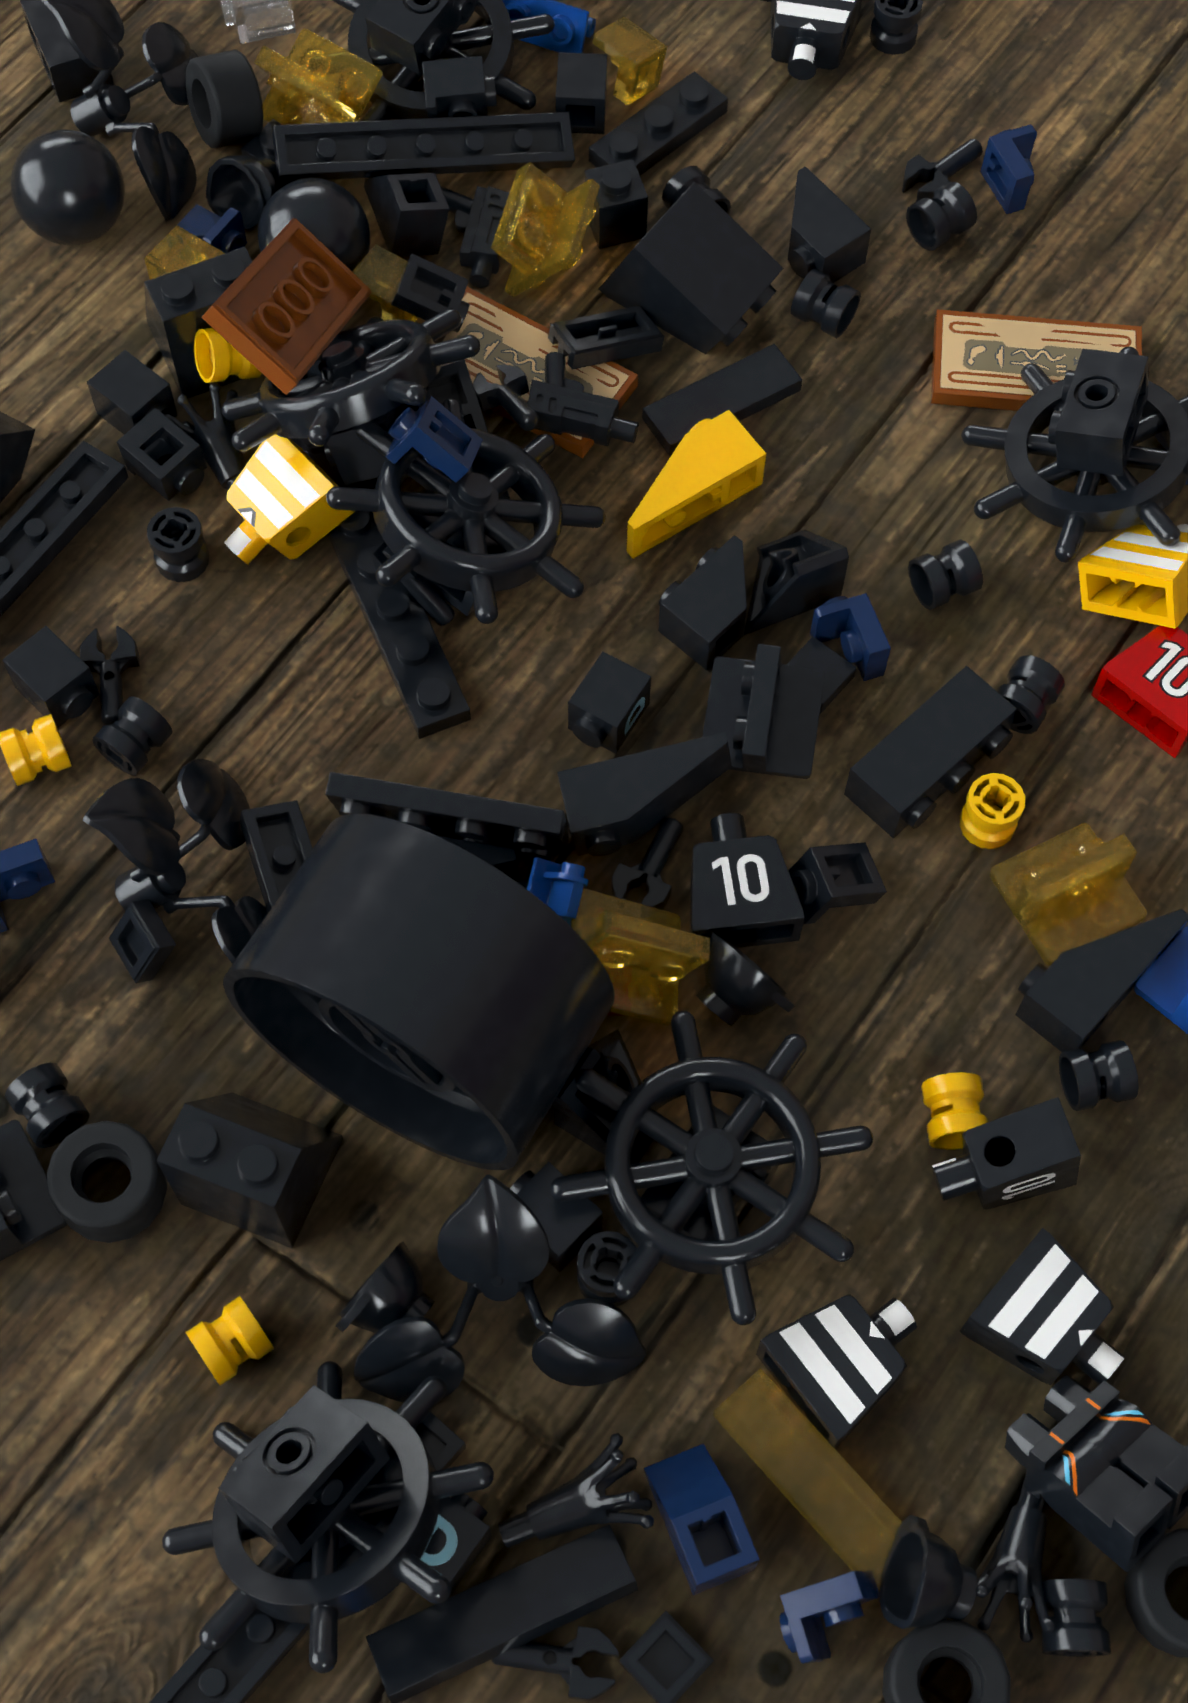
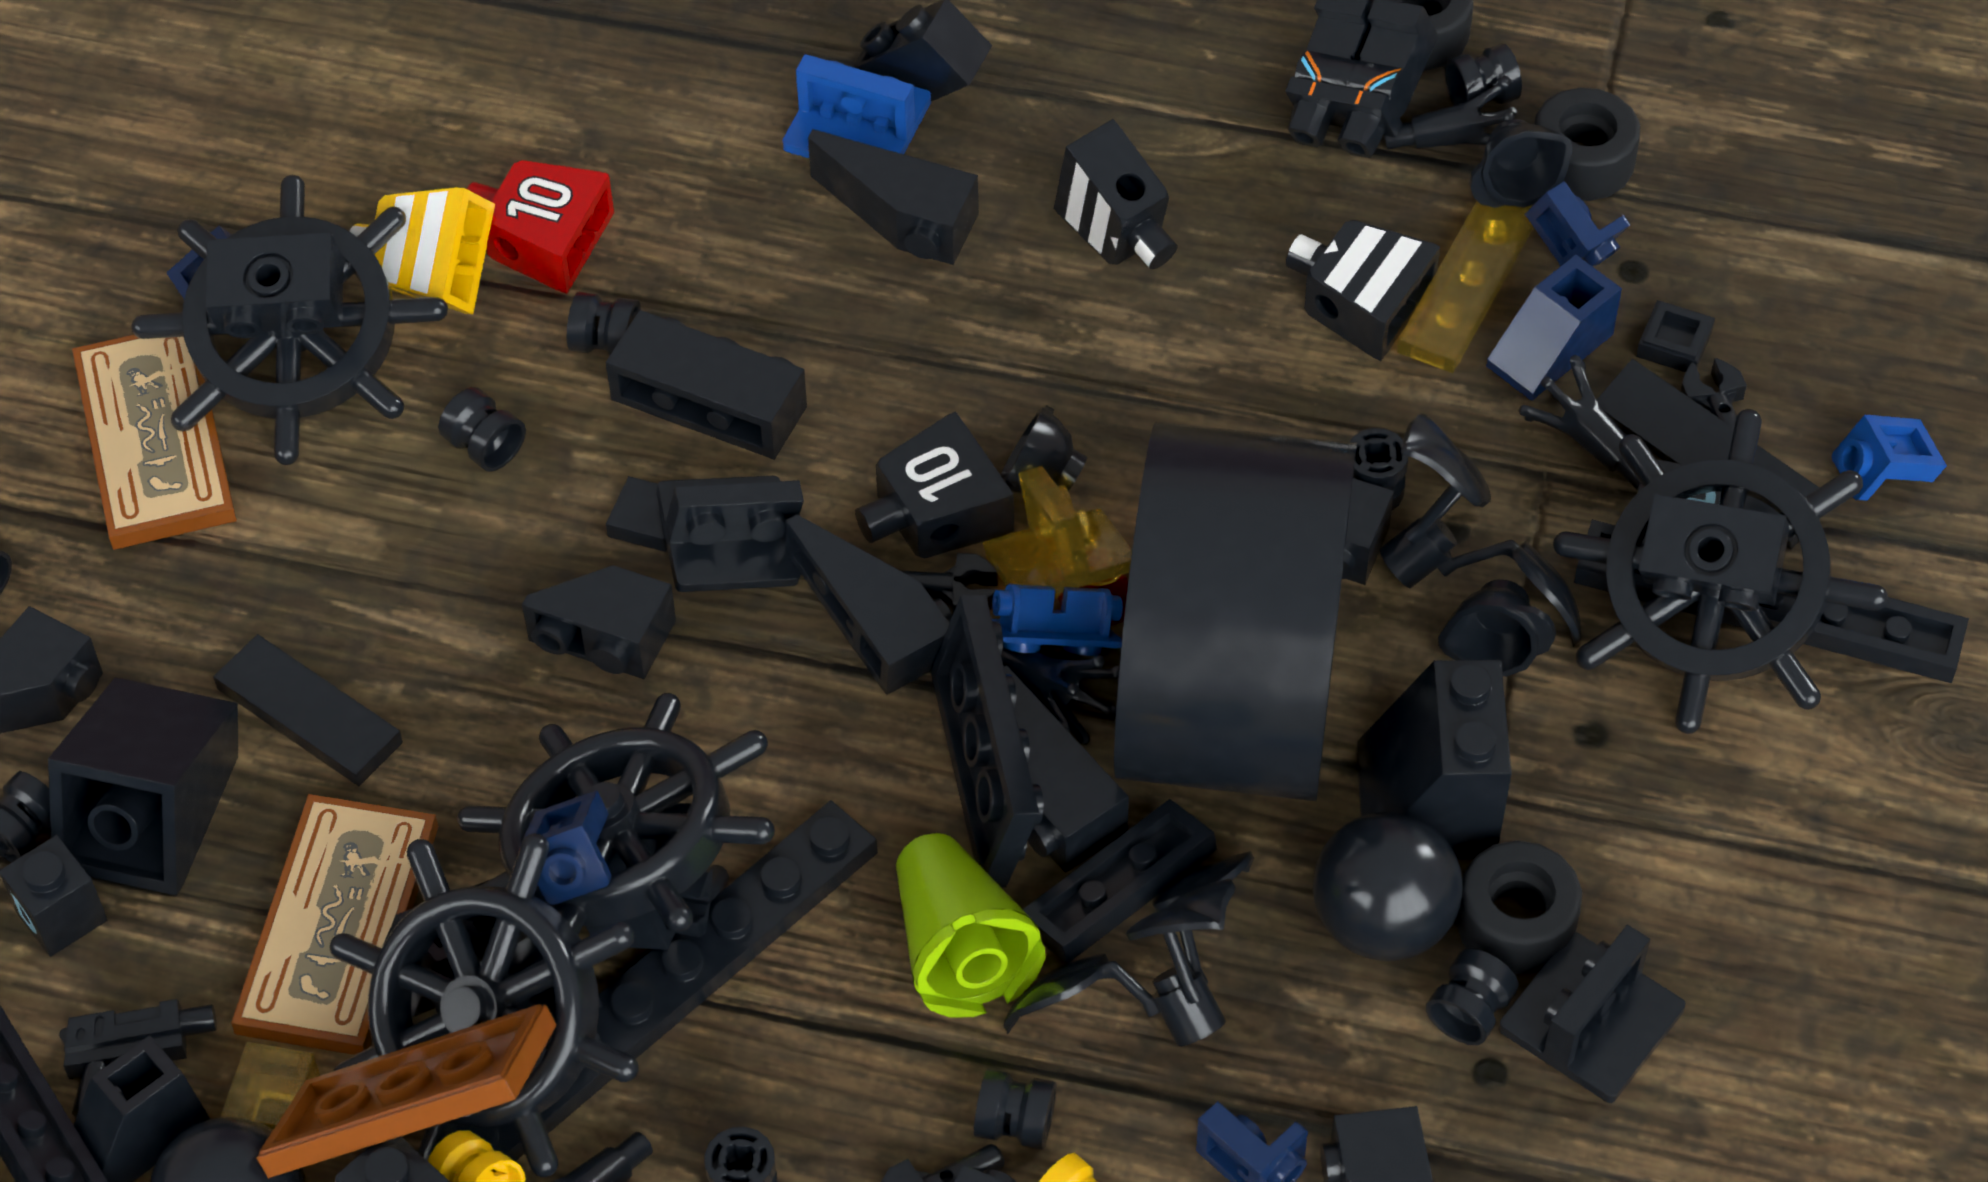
camera: 110 degrees left, 10 degrees down
black tile [109,899,176,984] -> none
yellow wheel [185,1296,274,1386] -> none
yellow torso [224,435,355,564] -> none
black bracket [391,254,470,343] -> none
black bar [473,365,539,431] -> none
clear yellow bracket [491,162,600,297] -> none
black piece [527,352,639,446] -> none
black tile [548,306,664,370] -> none
black piece [550,1011,873,1326] -> none
black brick [568,651,651,754] -> none
yellow slope [627,410,766,559] -> none
black slope [743,529,849,636] -> none
black bracket [788,842,887,924] -> none
black wheel [791,268,861,338] -> none
dark blue bracket [810,593,891,681] -> none
yellow wheel [921,1072,988,1150] -> none
yellow wheel [959,773,1025,849] -> none
black torso [960,1228,1125,1385] -> none
clear yellow bracket [989,823,1147,966] -> none
black wheel [1059,1040,1139,1111] -> none
none -> lime cone [896,833,1046,1018]
none -> black piece [1313,812,1463,961]

